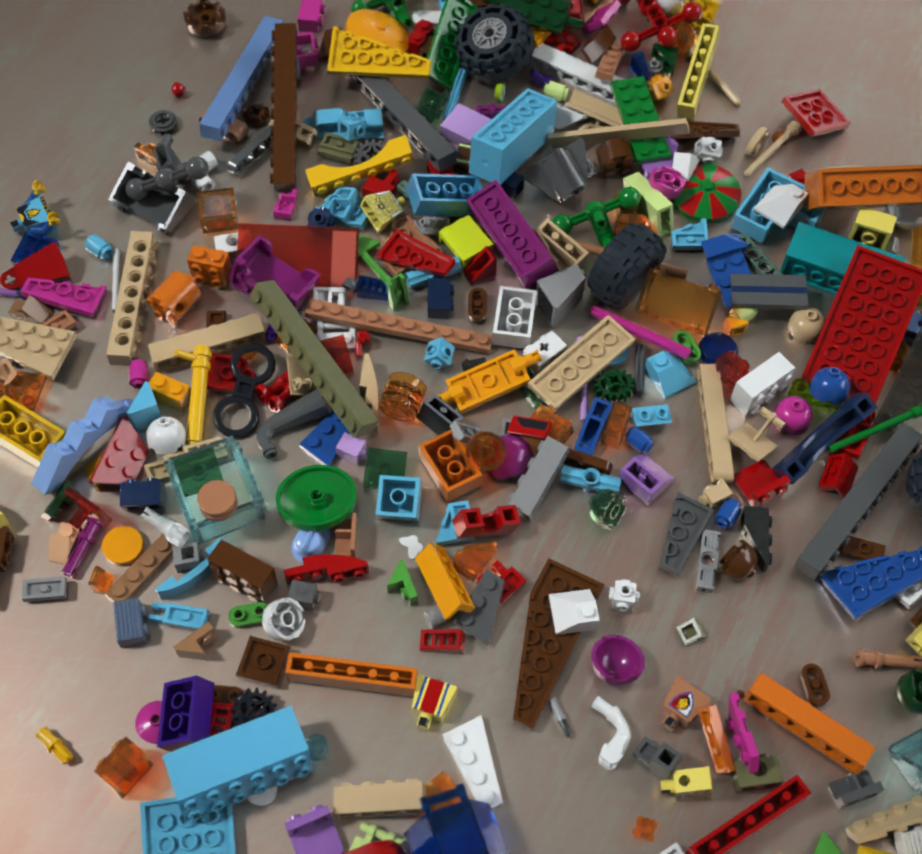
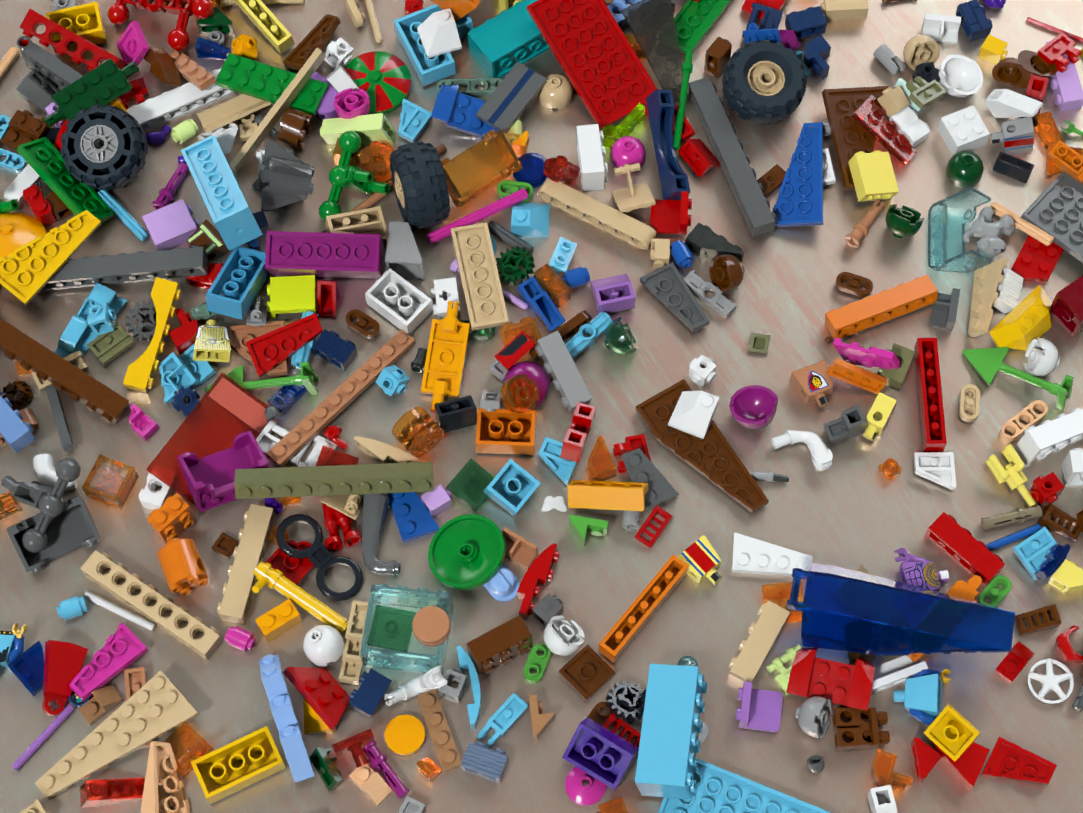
camera: 55 degrees left, 5 degrees up
medium azure slope [127,381,162,433] -> none
clear green bracket [416,85,448,124] -> none
lime tile [494,83,505,102] -> none
blue cylinder [810,367,850,404] -> none

